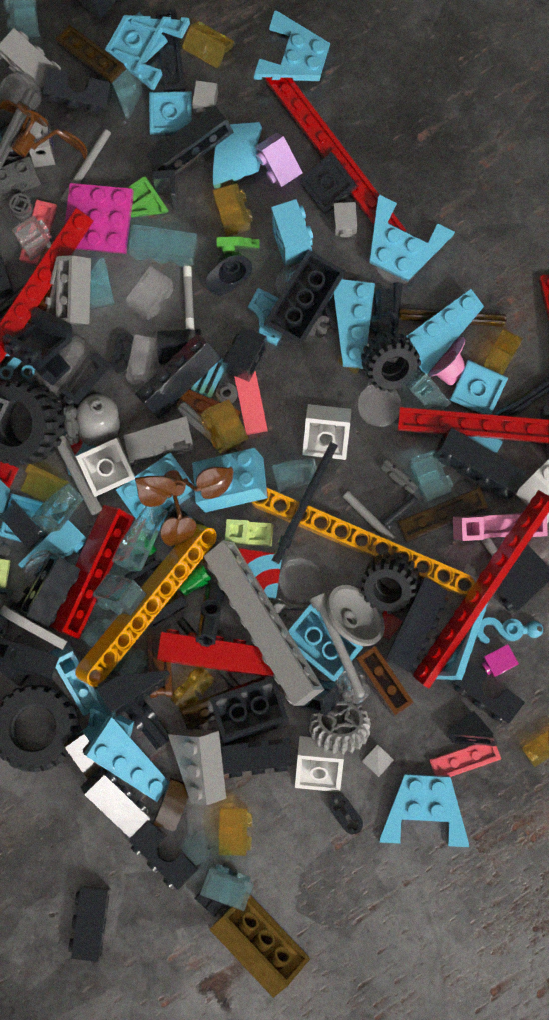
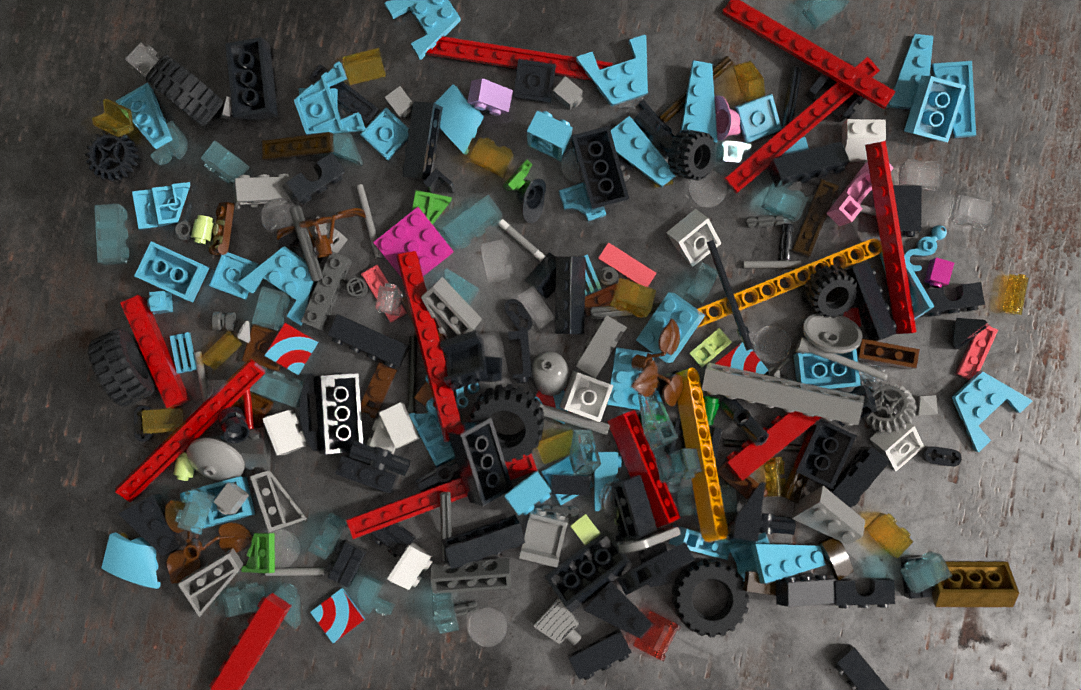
camera: 50 degrees left, 5 degrees up
dark grey axle [64,405,79,445] -> none
black brick [223,327,268,382] -> none

